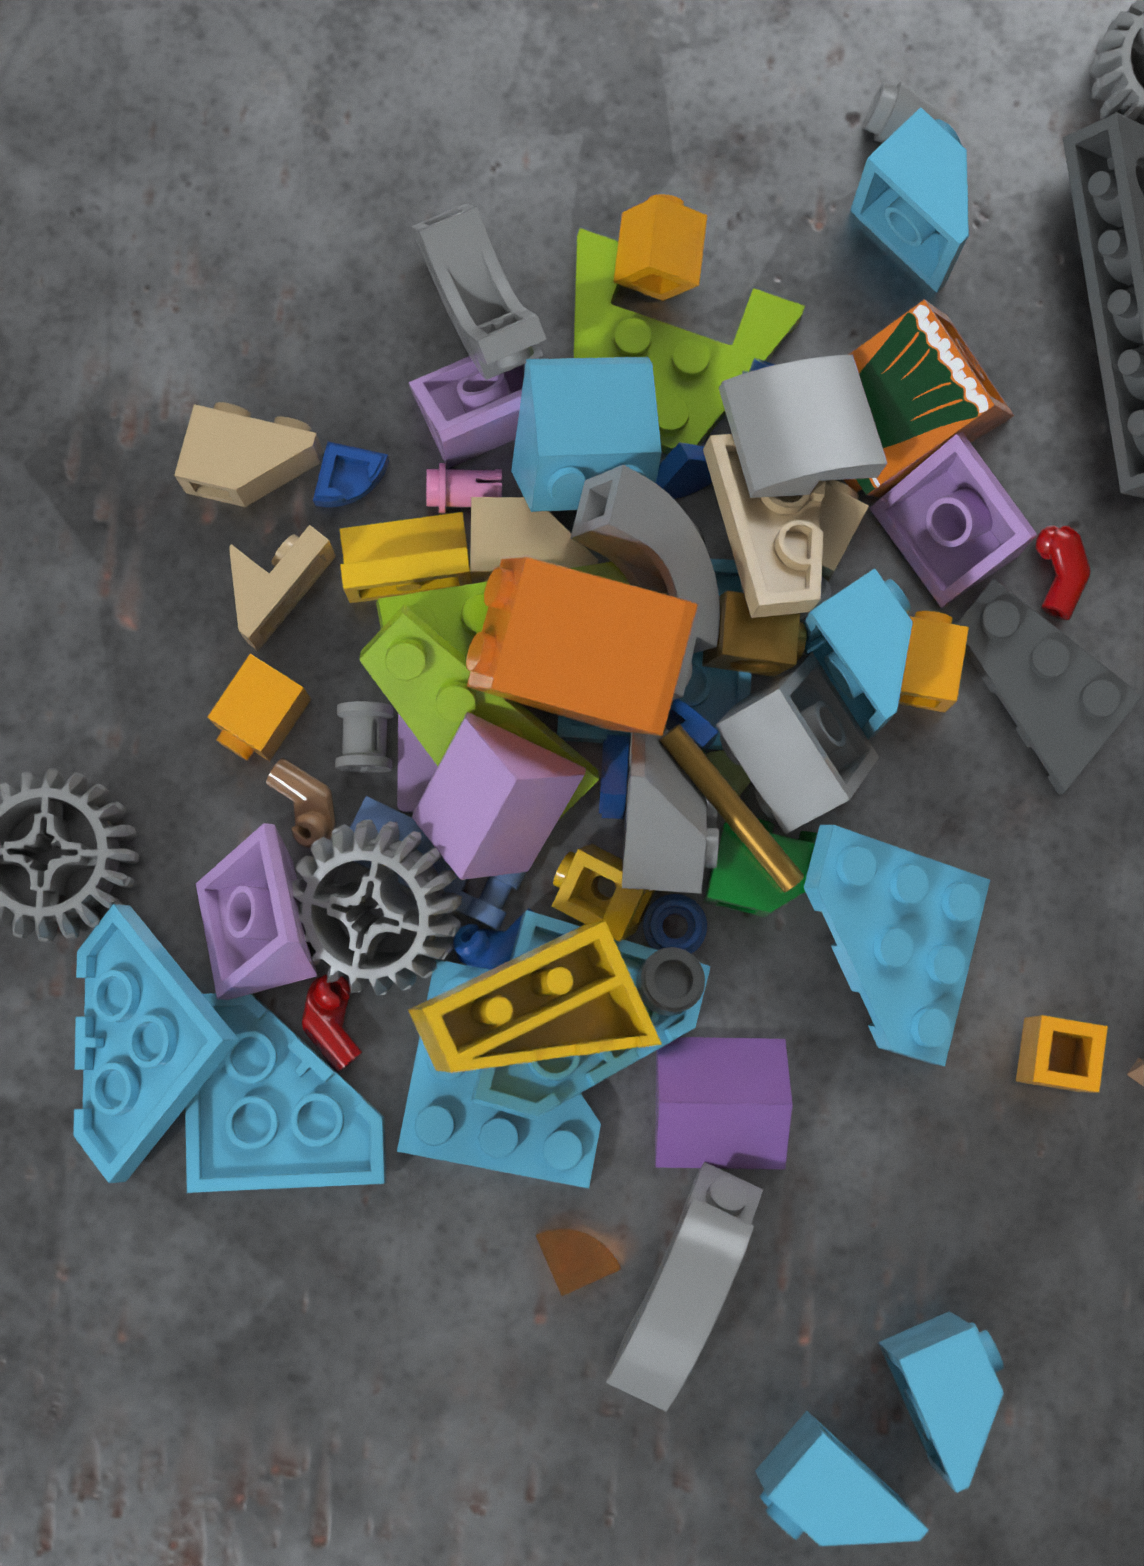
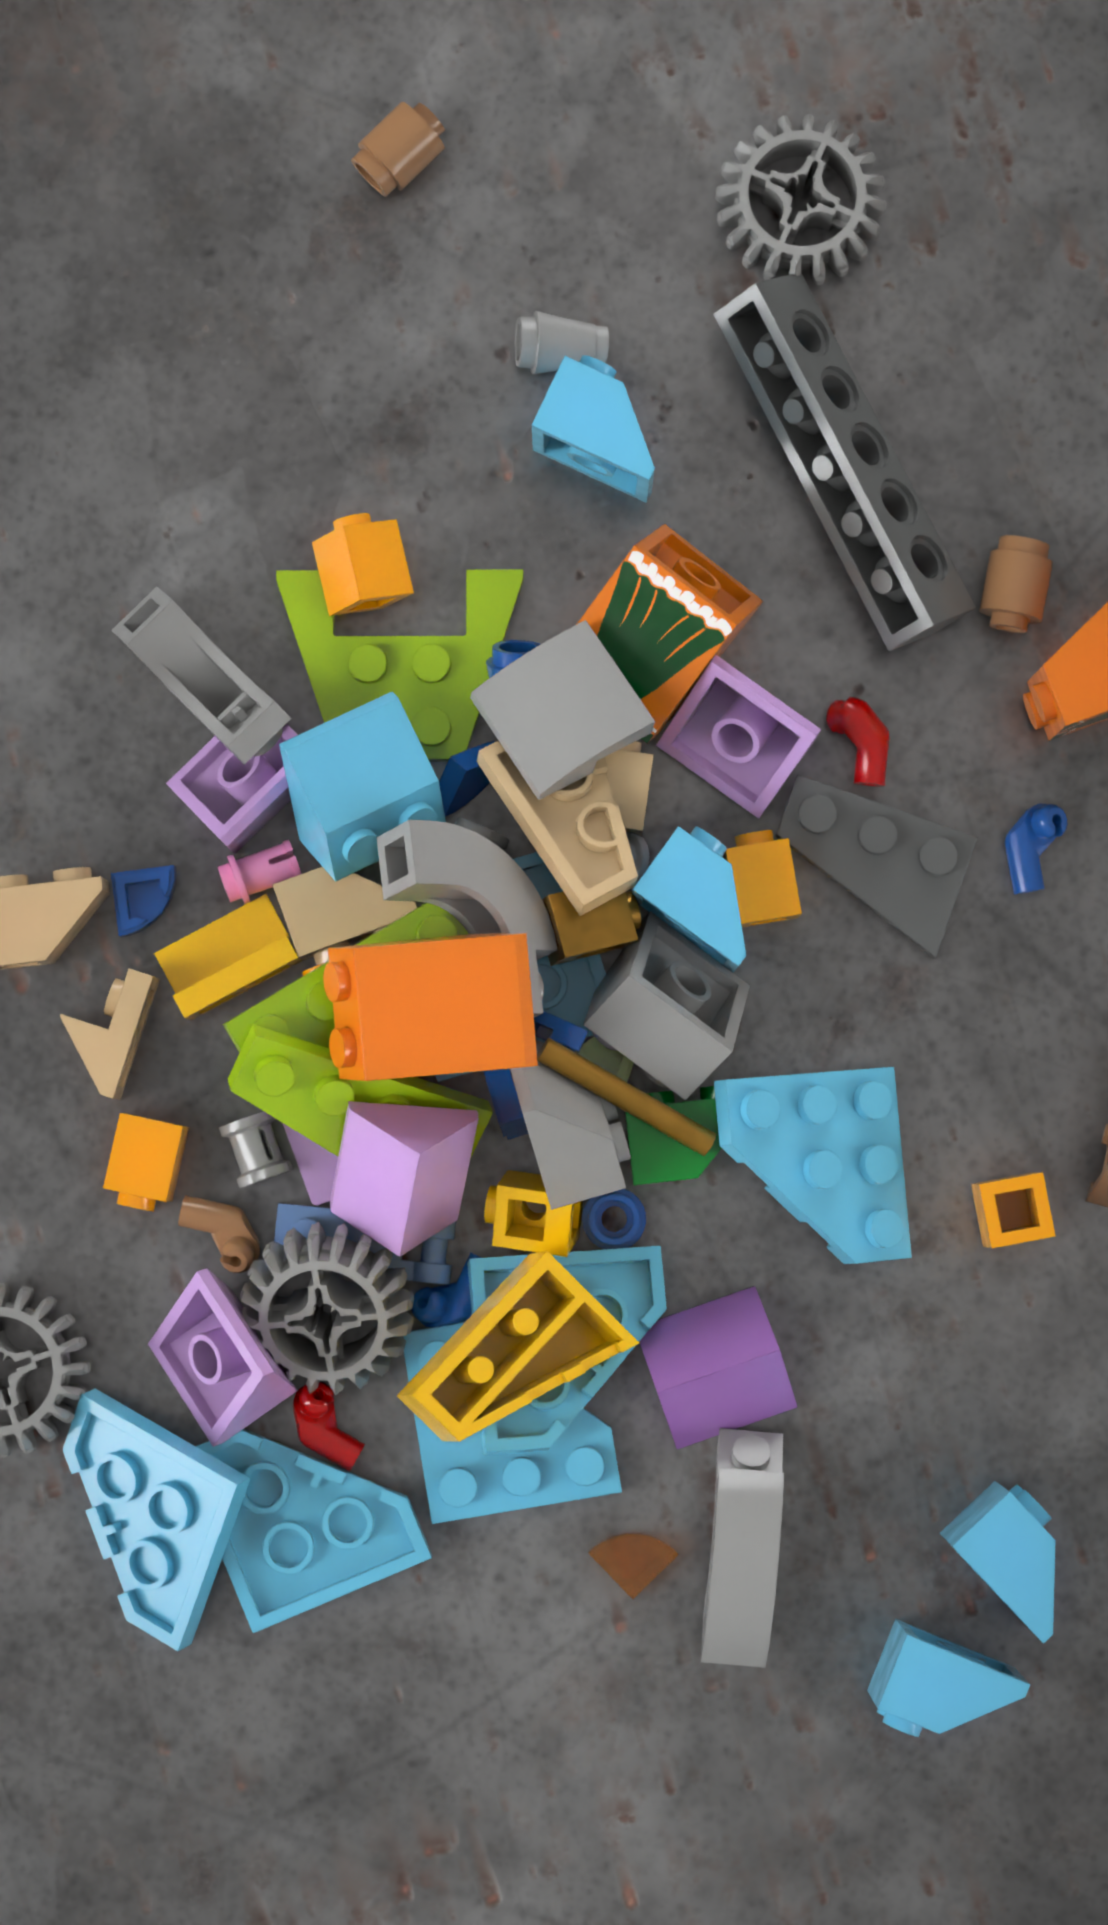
camera: 15 degrees left, 5 degrees up
dark grey tile [636,947,705,1016] -> none

